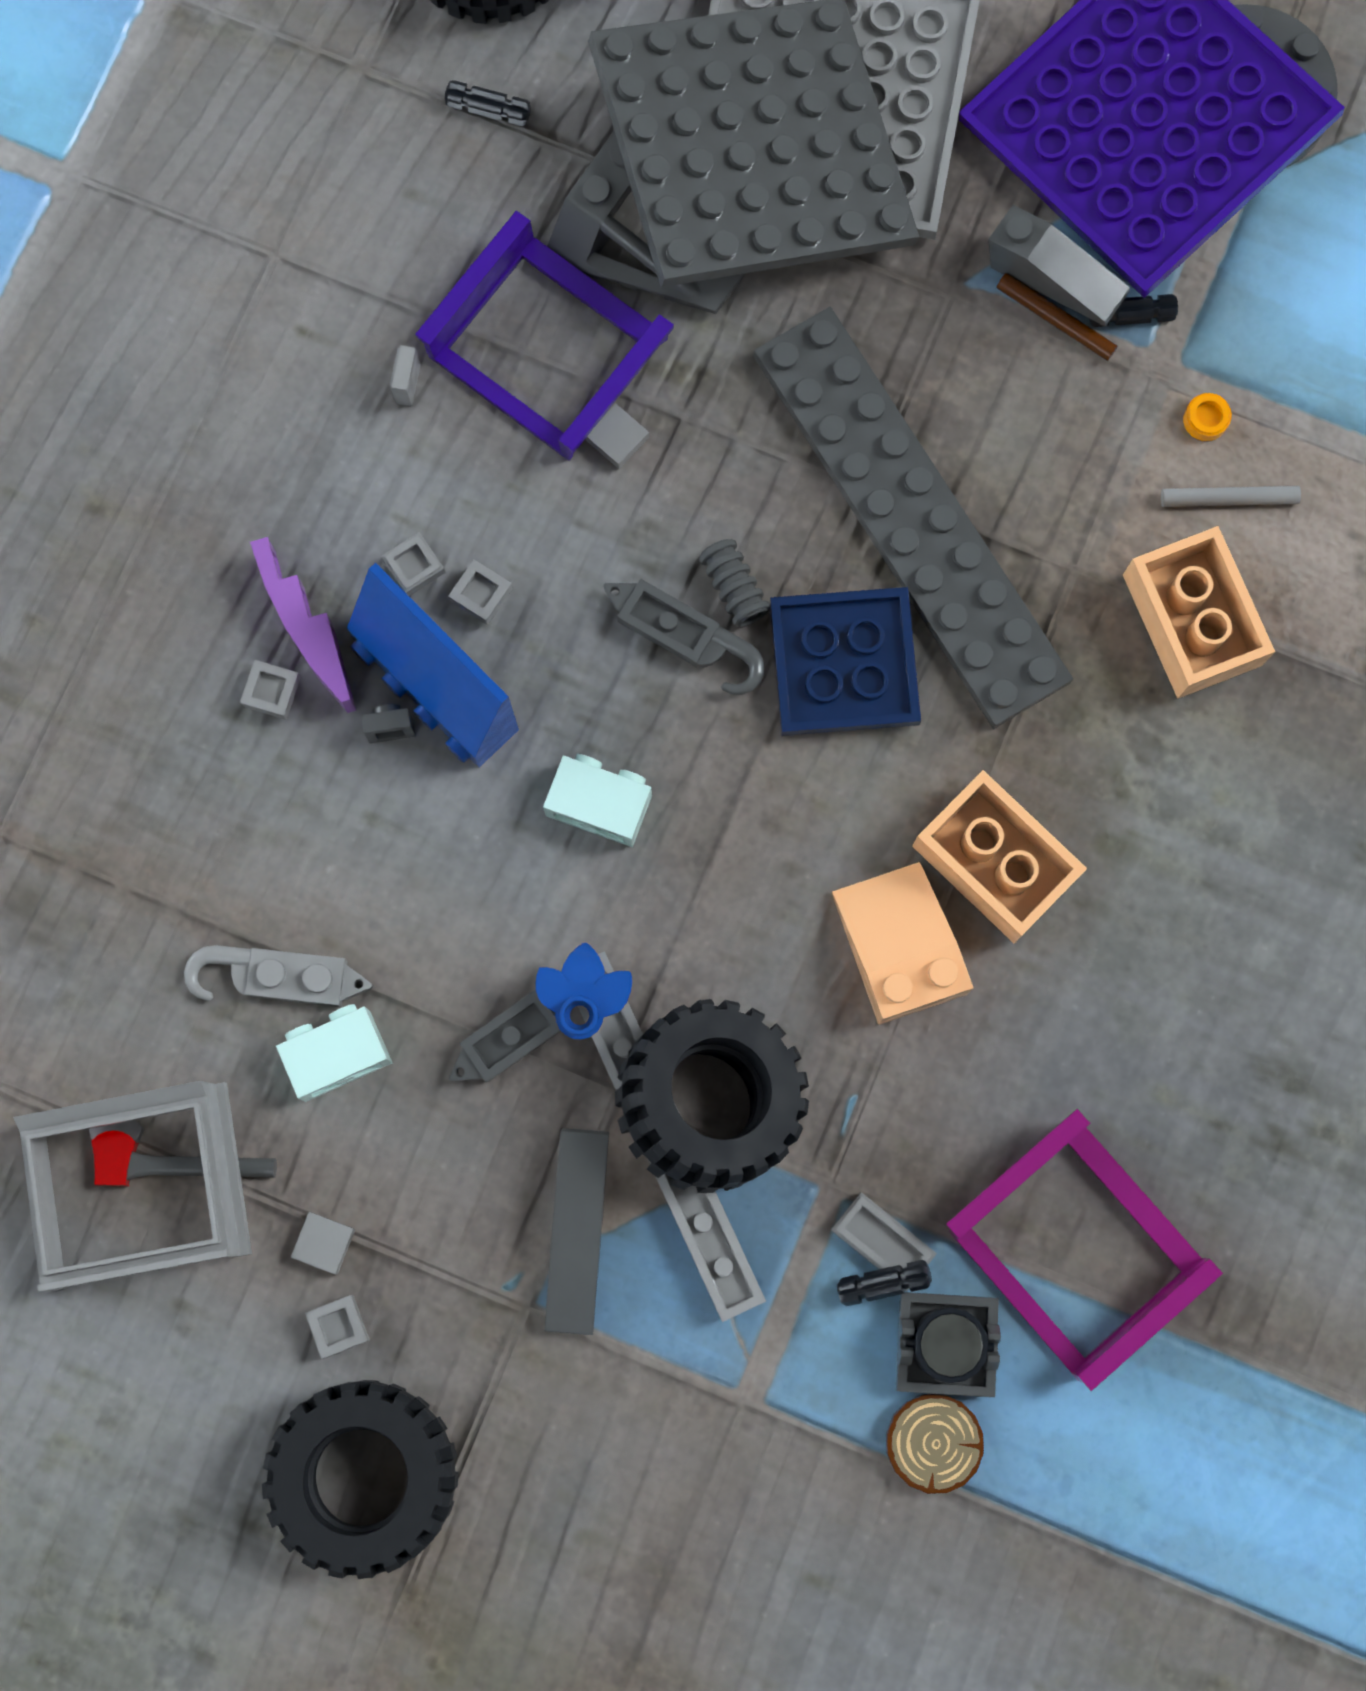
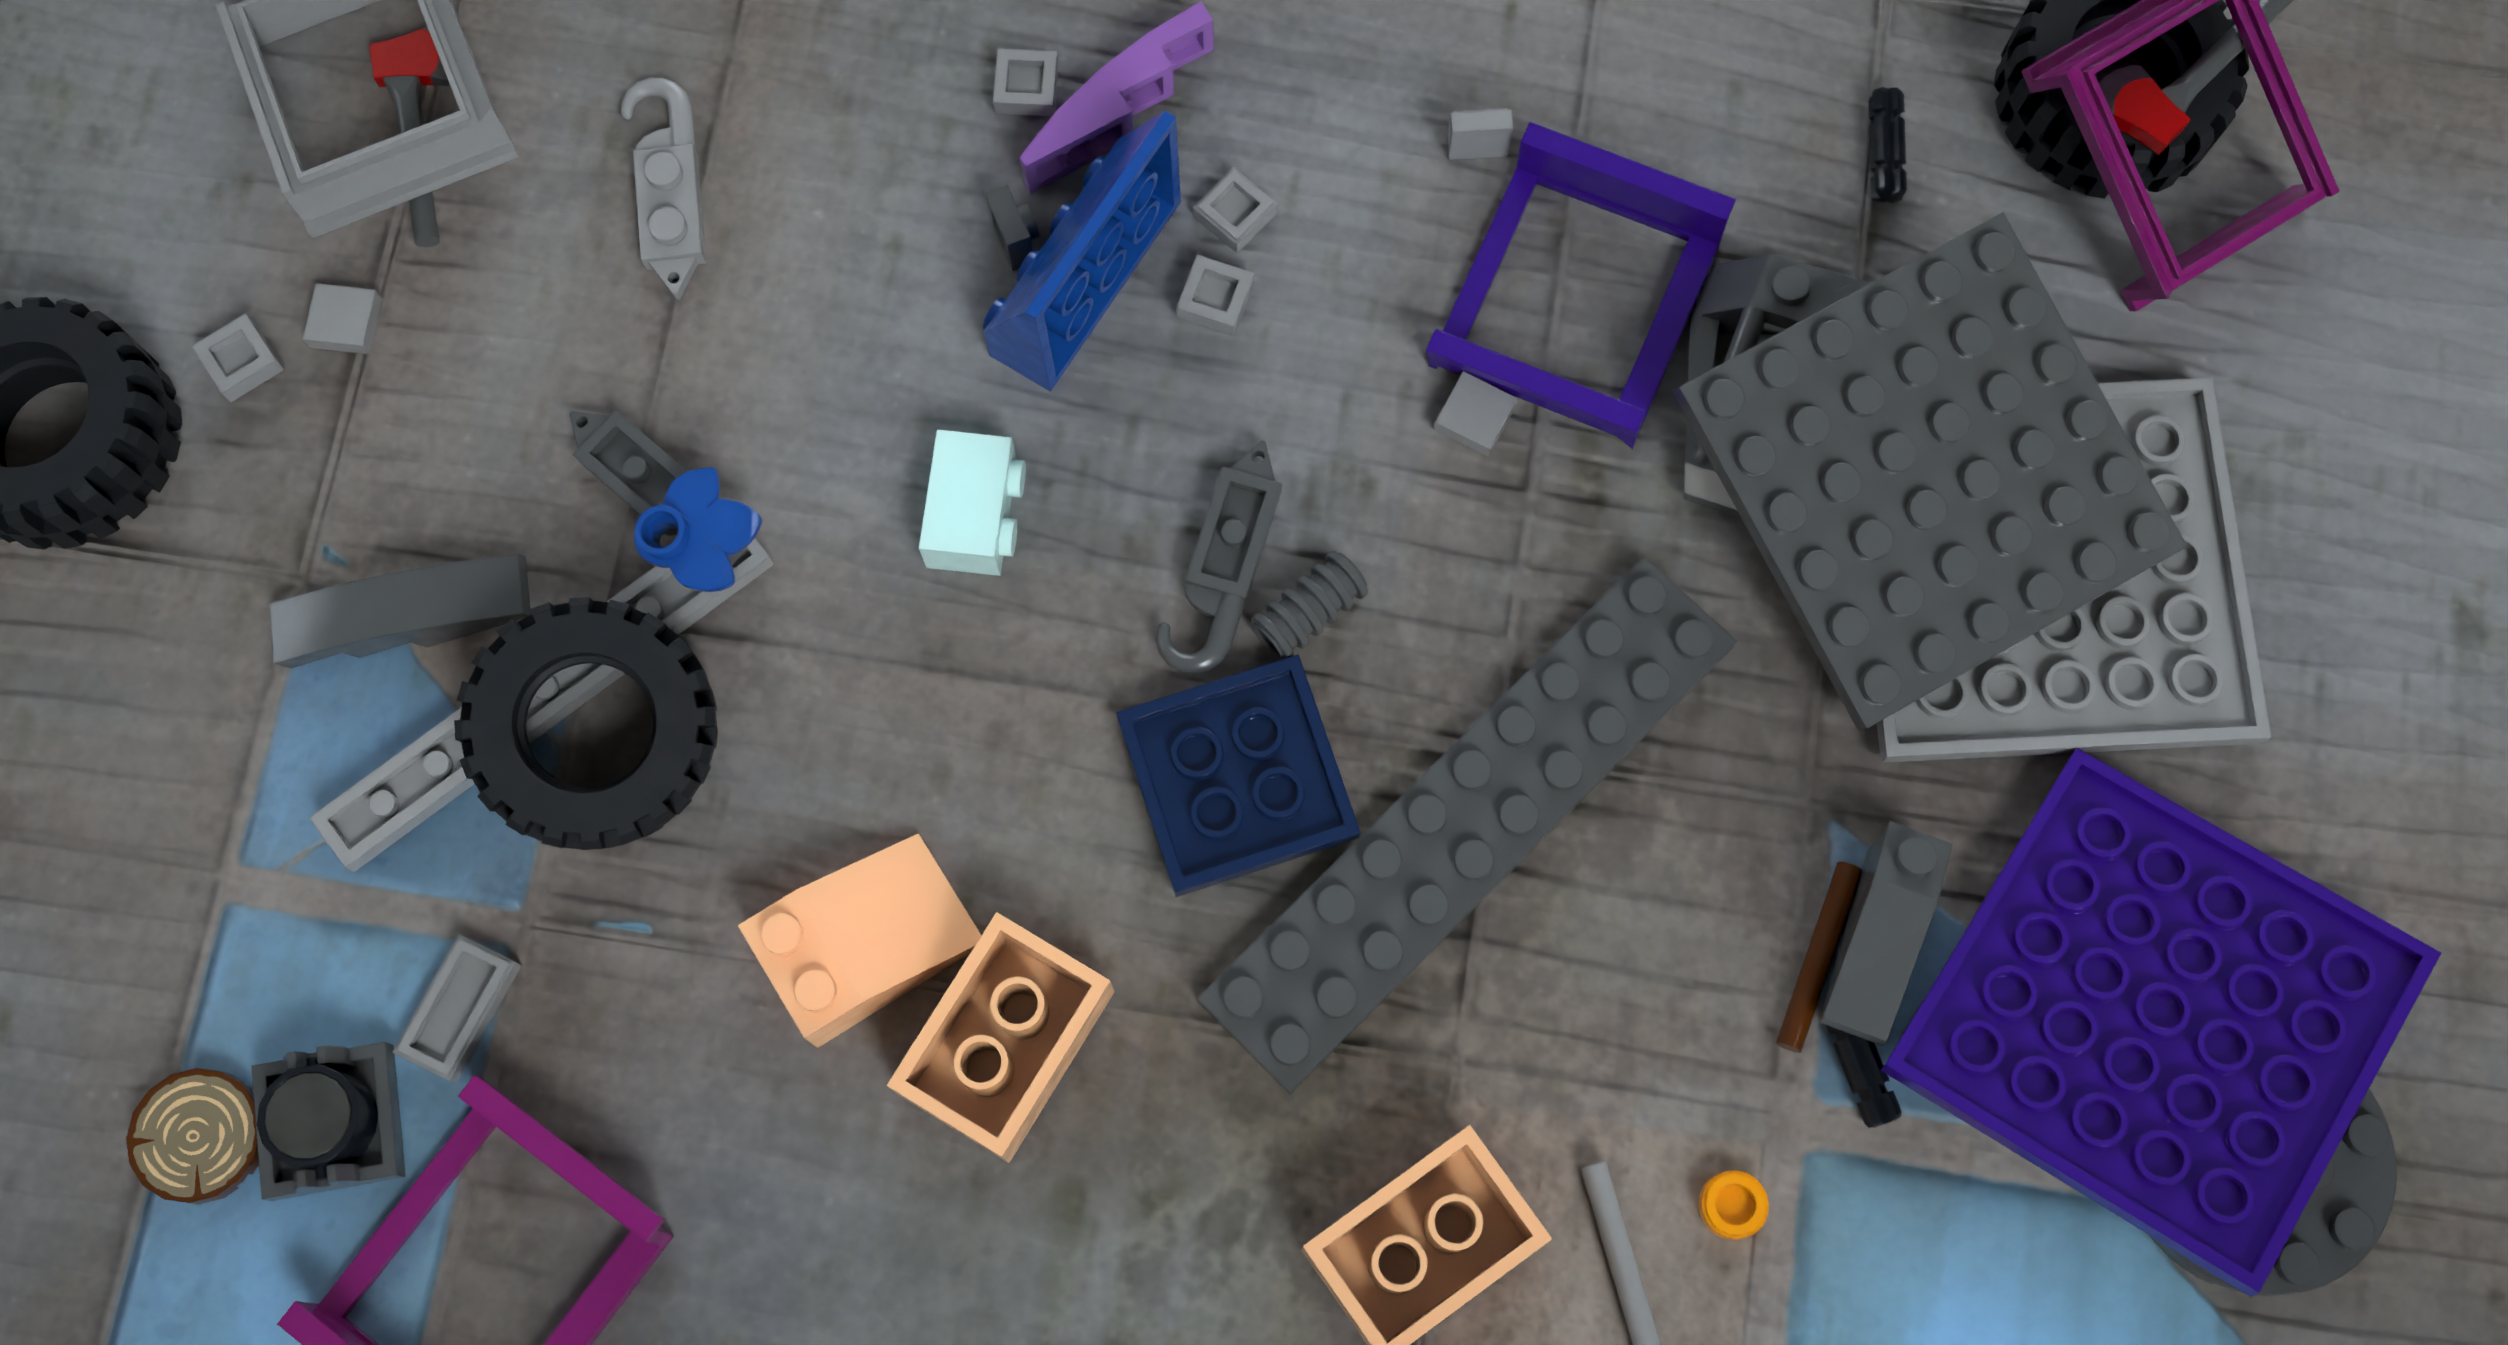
camera: 75 degrees right, 5 degrees down
light aqua brick [276,1004,392,1102] -> none
black axle [837,1260,932,1306] -> none

